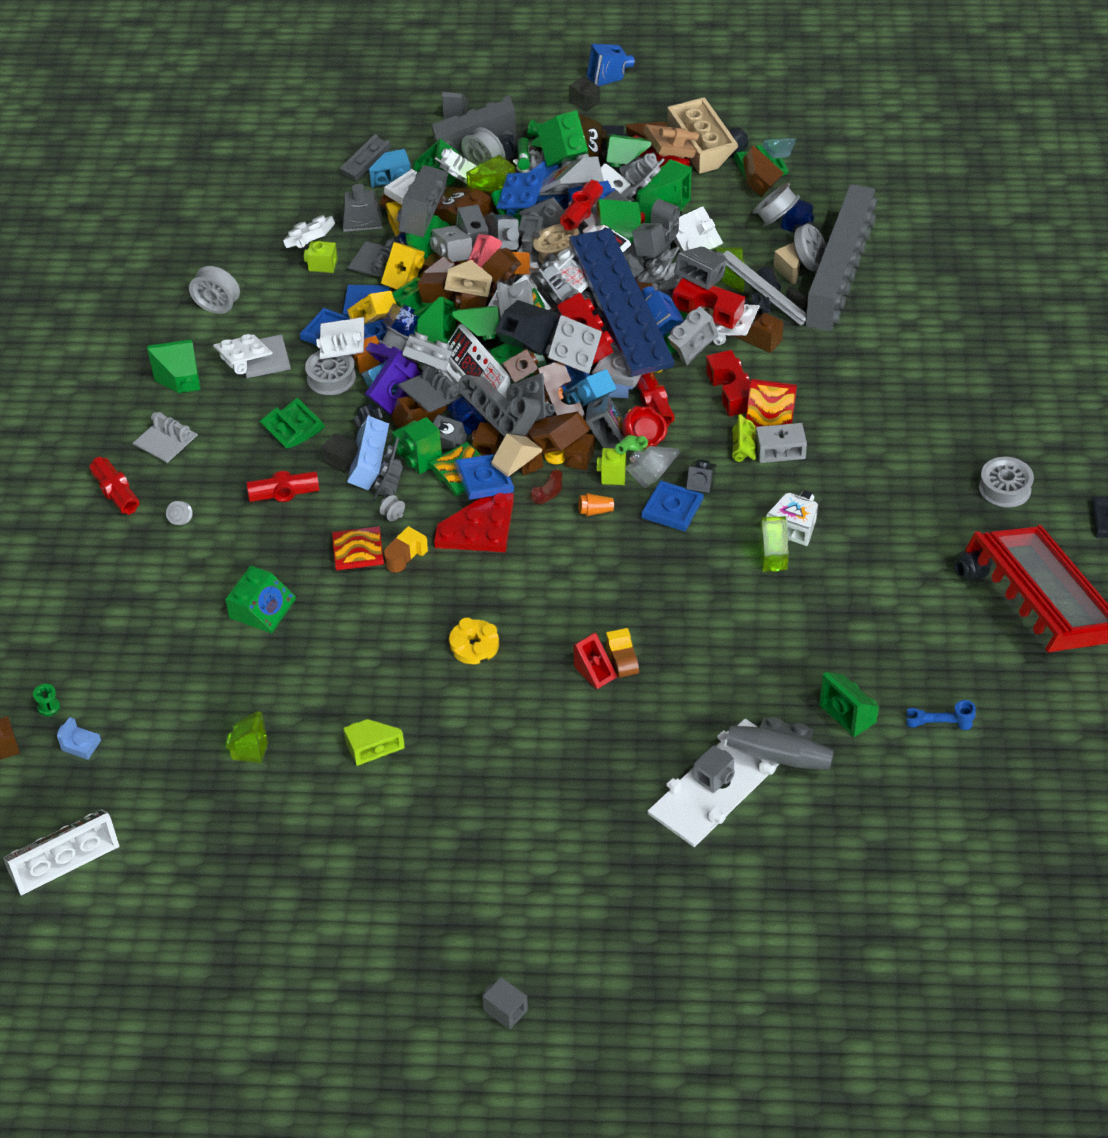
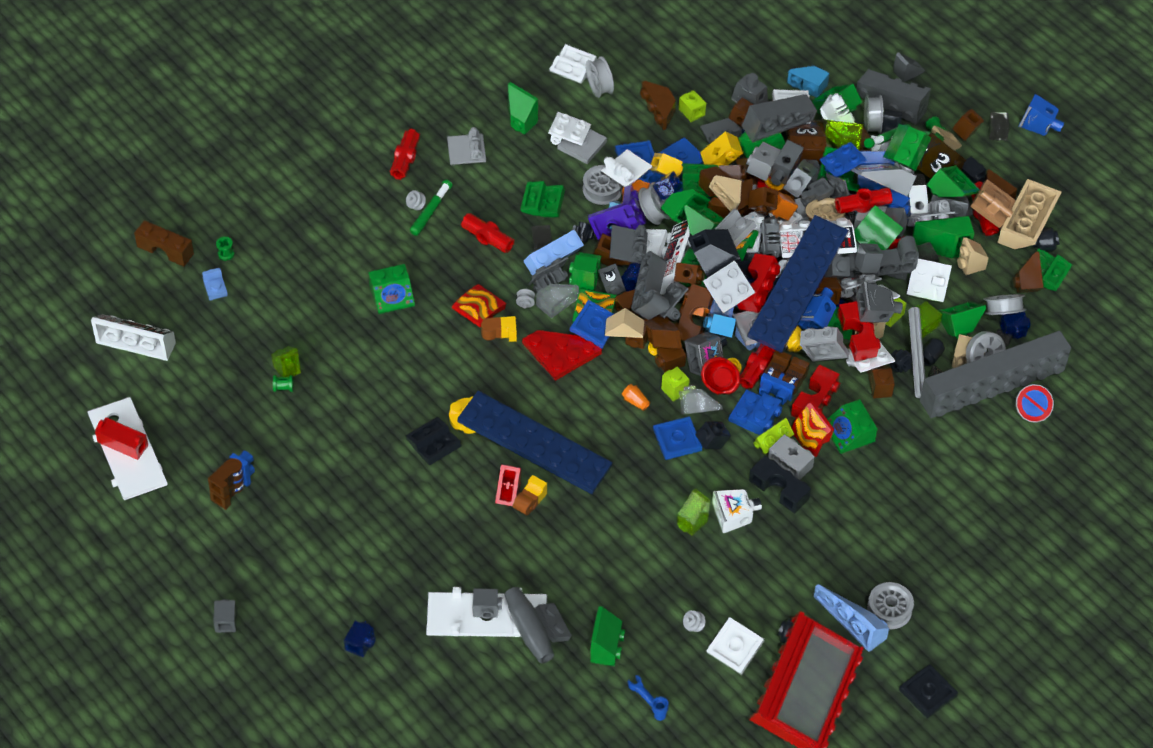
camera: 45 degrees right, 5 degrees up
white plate [283,215,335,248] -> none
dark grey hinge [340,134,391,182] -> none
lime slope [343,719,405,766] -> none
light grey plate [402,332,452,371] -> none
coral slope [468,234,502,271] -> none
clear red arm [531,470,563,504] -> none
bright green arm [615,435,648,454] -> none
clear light blue tile [763,138,796,158] -> none
none -> white piece [88,397,167,500]
none -> red brick [95,417,148,460]
none -> reddish brown hips [208,450,255,510]
none -> green bush [273,375,294,392]
none -> clear blue brick [344,620,376,658]
none -> black slope [406,417,462,465]
none -> green piece [410,180,453,236]
none -> dark blue plate [457,391,612,495]
none -> clear slope [536,284,579,319]
none -> white slope [549,44,597,83]
none -> reddish brown slope [640,81,676,130]
none -> light grey wheel [683,611,706,632]
none -> white hinge [707,617,764,675]
none -> blue plate [728,389,783,435]
none -> reddish brown brick [729,97,754,127]
none -> black arch [749,456,811,514]
none -> hips [759,350,810,405]
none -> light blue wedge [814,584,889,652]
none -> green slope [827,399,878,454]
none -> green slope [936,301,986,338]
none -> reddish brown brick [952,109,984,141]
none -> tan slope [957,238,988,275]
none -> piece [1015,384,1054,423]

